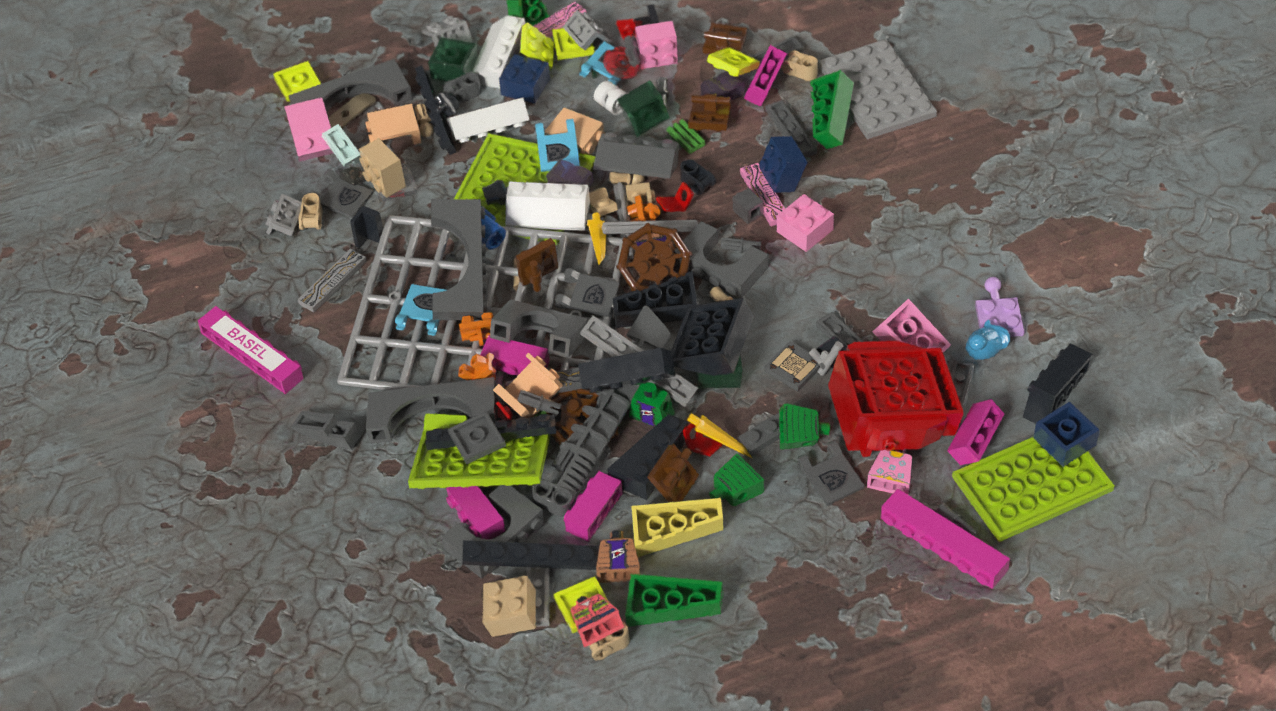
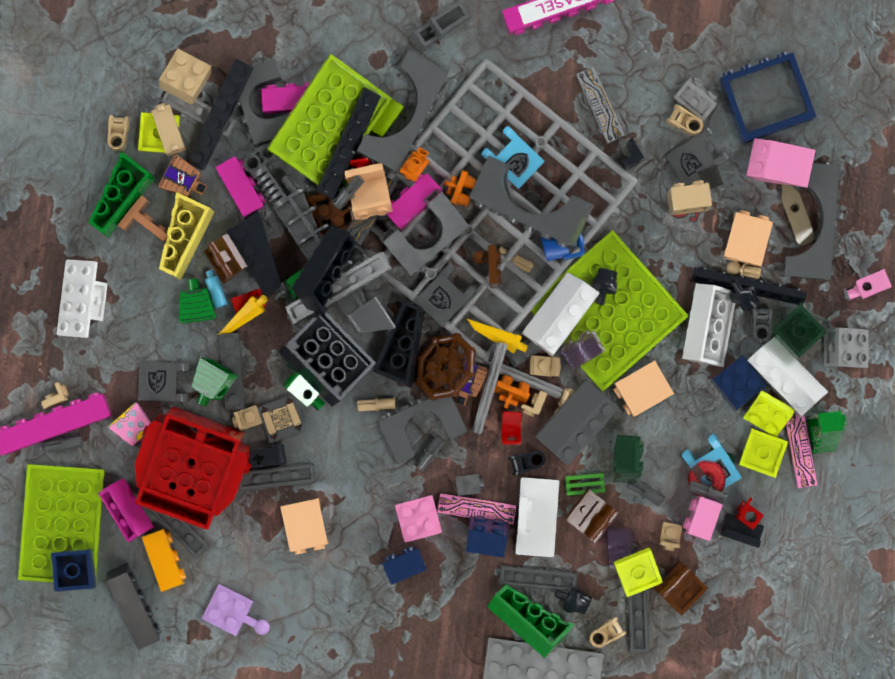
camera: 115 degrees right, 35 degrees up
neon yellow plate [273,61,321,102] -> none
light aqua panel [322,124,360,167] -> none
dark grey tile [448,411,506,464] -> none
medium azure flag [535,119,580,172] -> none
light grey bracket [563,10,616,50] -> none
coral torso [570,594,624,647] -> none
white wheel [594,81,630,115] -> none
dark pink brick [744,45,787,107] -> none
light grey hose [809,341,843,376] -> none
bright pink slope [872,299,951,352] -> none
dark azure hair [966,320,1010,360] -> none
none -> tan bracket [41,382,69,410]
none -> white bracket [57,260,108,338]
none -> nougat bracket [118,195,168,243]
none -> light orange brick [142,529,186,592]
none -> tan brick [151,103,186,156]
none -> medium azure cylinder [205,270,228,309]
none -> tan bracket [232,405,262,431]
none -> light nougat panel [281,498,329,555]
none -> torso [283,371,325,411]
none -> dark blue brick [382,546,427,585]
none -> white bracket [516,478,559,557]
none -> black piece [554,587,592,615]
none -> tan bracket [659,522,683,551]
none -> dark blue window [719,51,817,144]
none -> bright pink torso [846,269,892,300]

